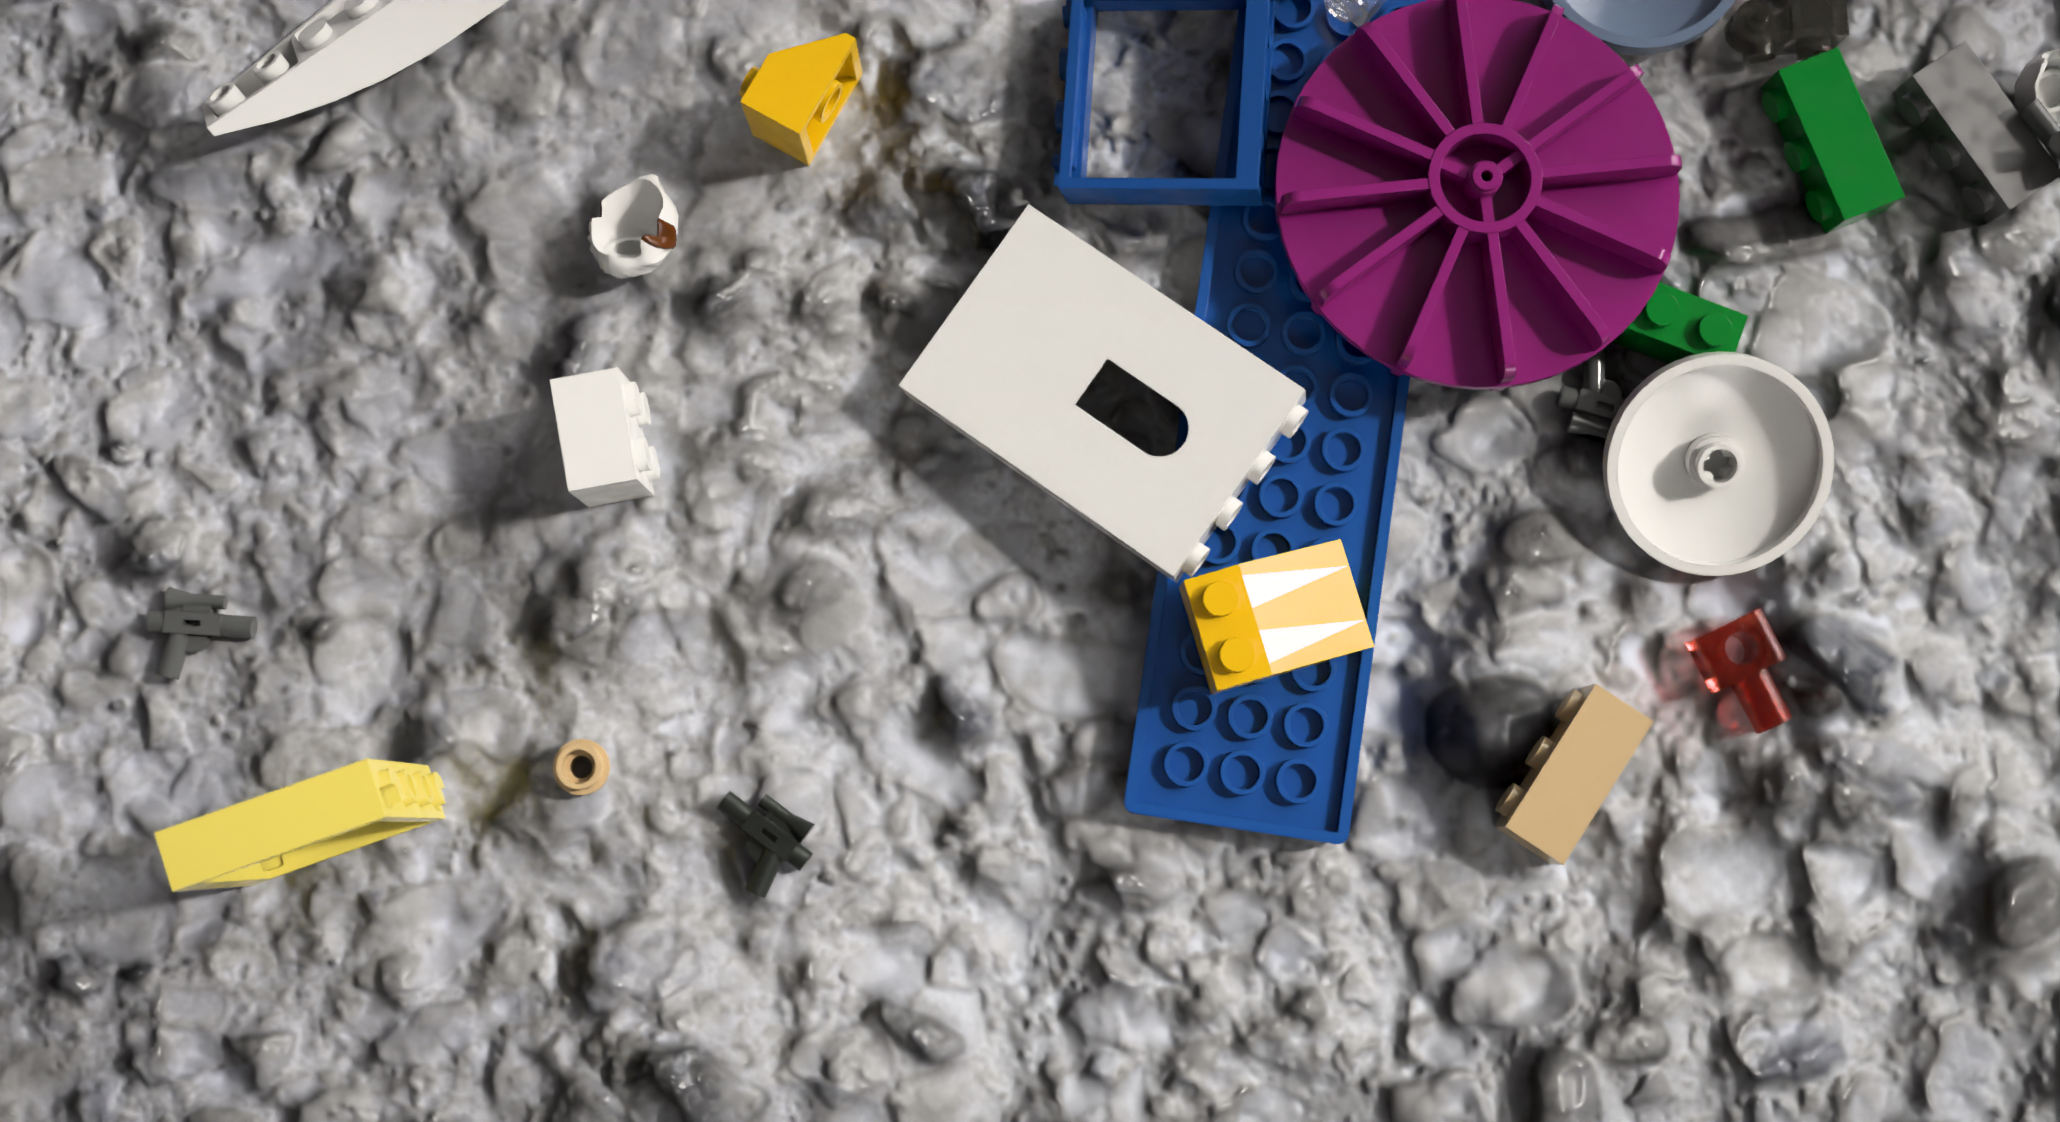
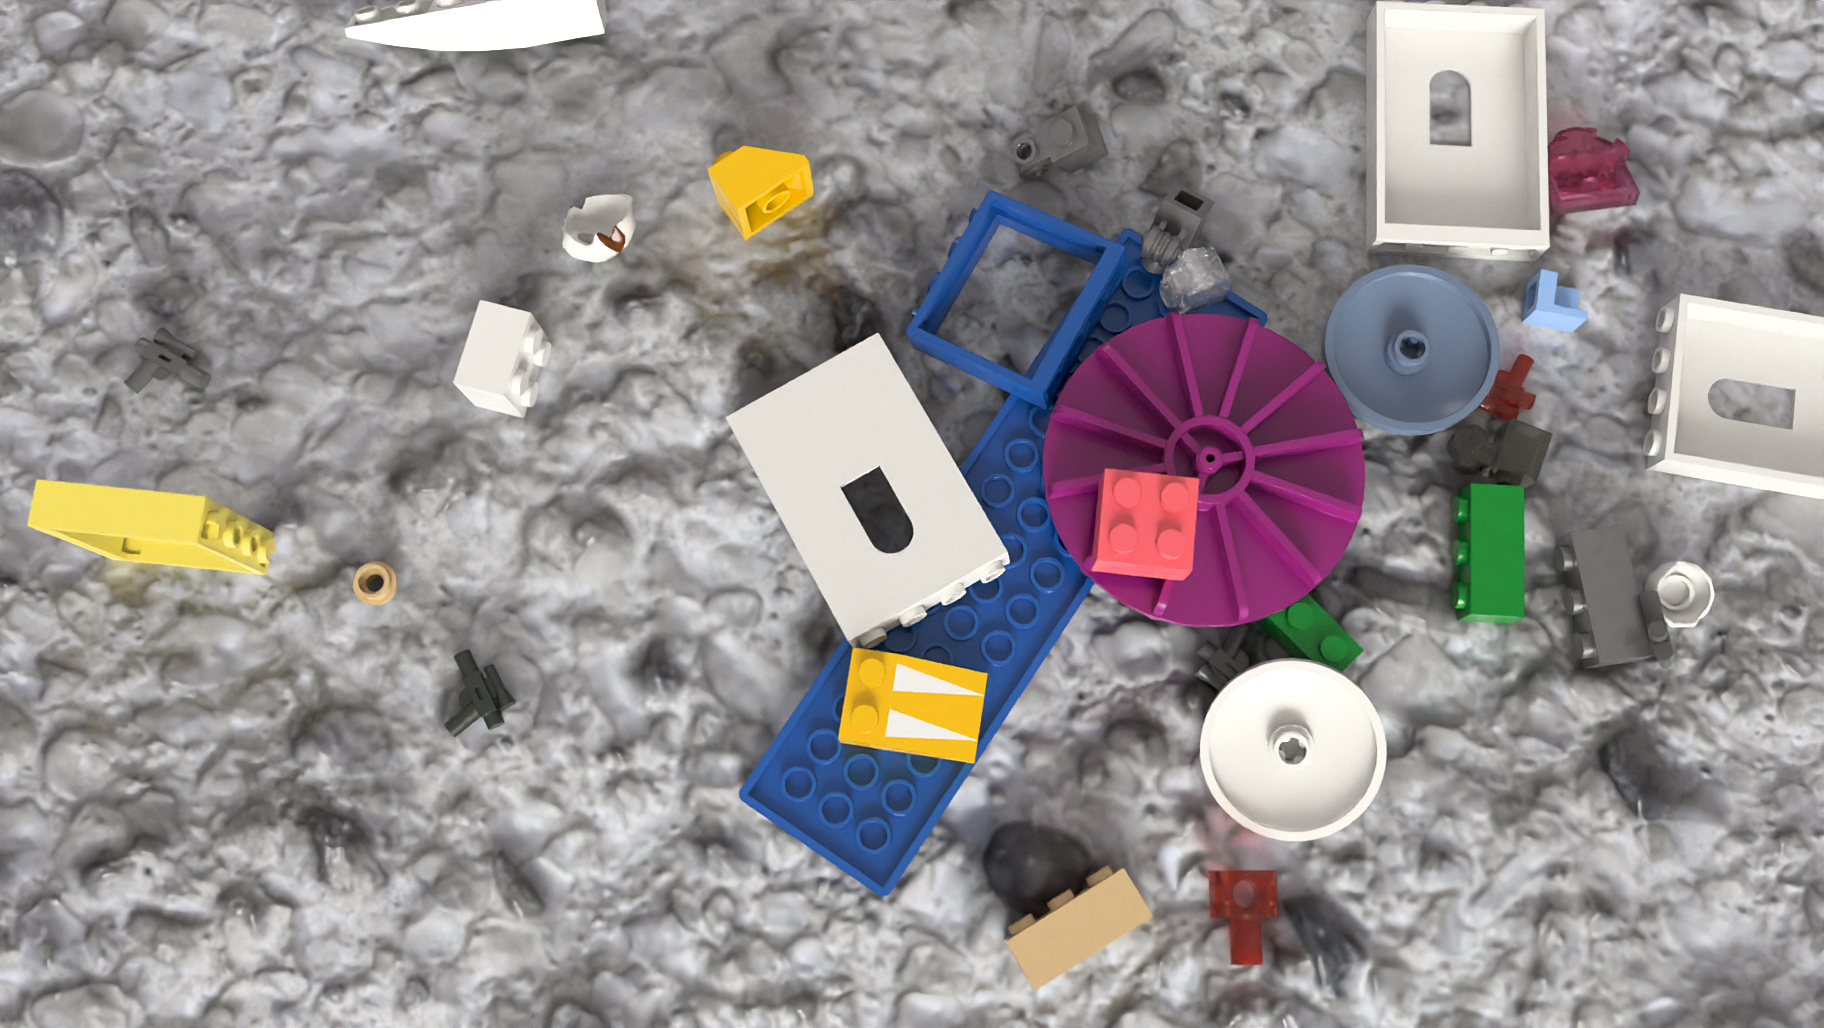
camera: 30 degrees right, 5 degrees down
none -> coral brick [1091,468,1199,581]

